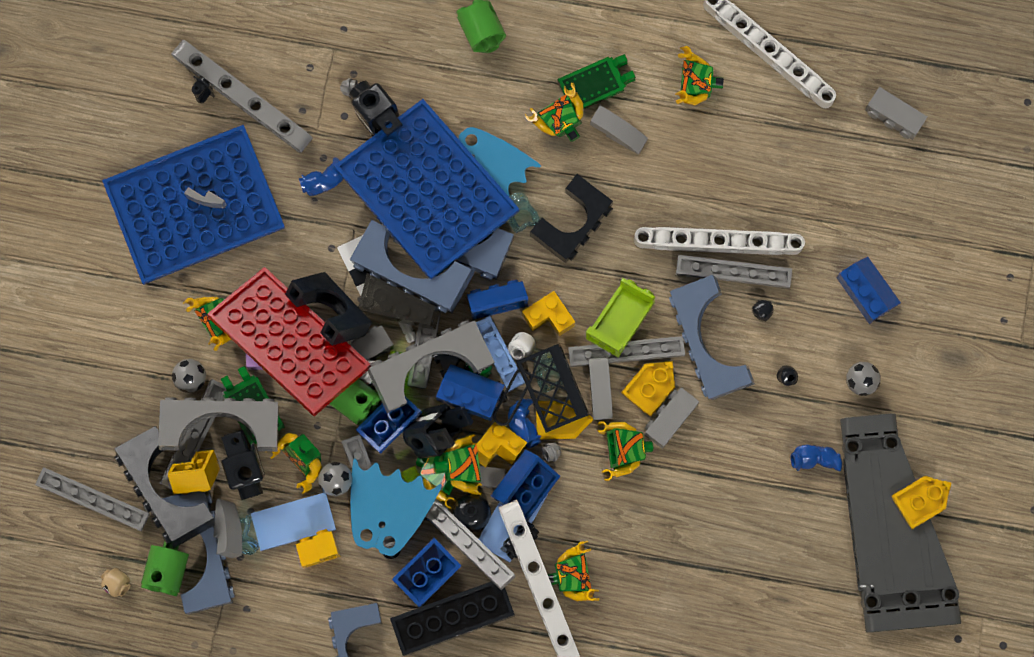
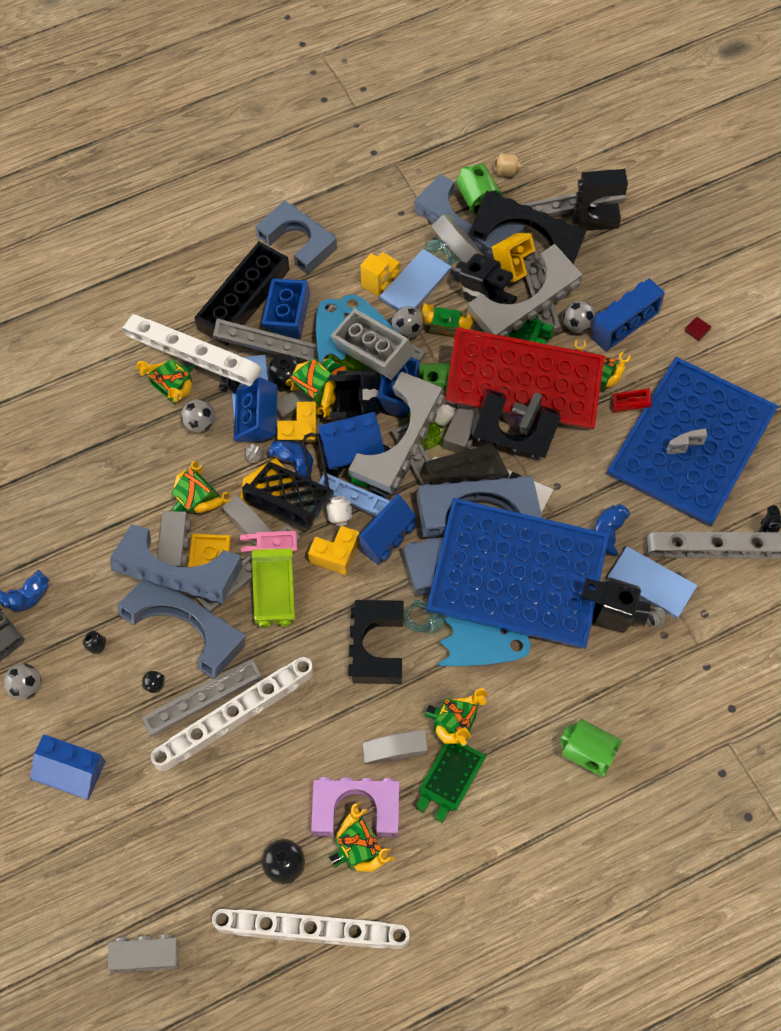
camera: 145 degrees right, 15 degrees down
none -> sand blue arch [110,524,242,603]
none -> light grey piece [181,399,215,433]
none -> bright pink hinge [240,531,297,553]
none -> black cylinder [262,839,305,885]
none -> lavender arch [311,777,399,838]
none -> light grey brick [331,308,415,380]
none -> dark grey tile [512,392,542,435]
none -> black arch [572,169,628,231]
none -> blue brick [591,278,665,352]
none -> light blue tile [607,547,697,619]
none -> red tile [612,388,652,413]
none -> dark red tile [685,317,711,341]

